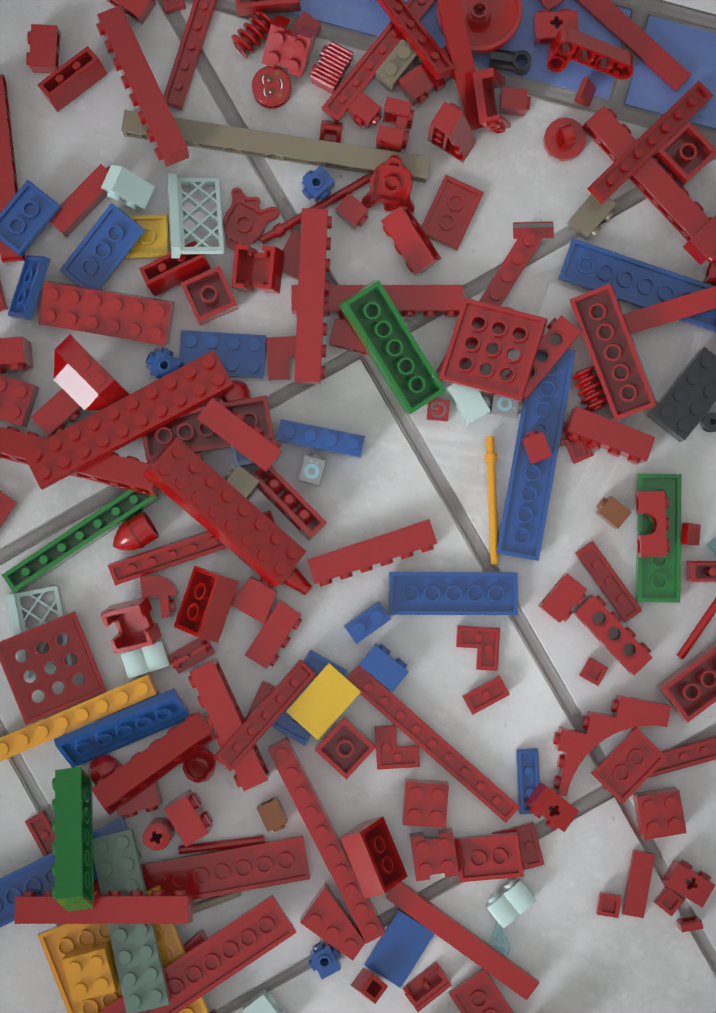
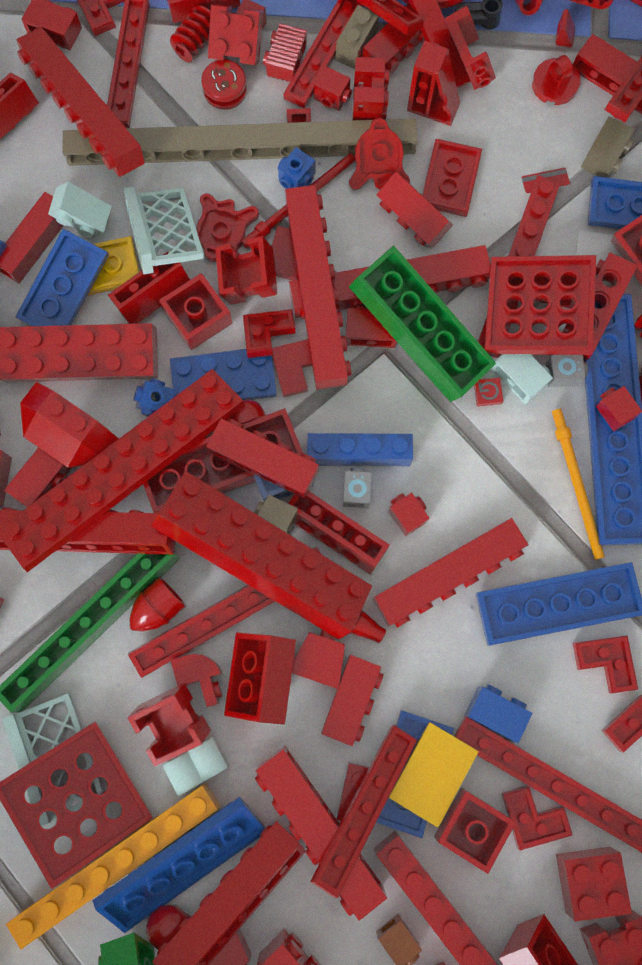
camera: 10 degrees left, 10 degrees down
red hinge [168,638,216,674] -> none
red hair [183,748,216,783] -> none
red brick [335,193,369,230] -> none
blue brick [344,601,391,644] -> none
red brick [499,87,531,116] -> none
none -> red tile [243,309,296,358]
none -> red brick [388,492,430,537]

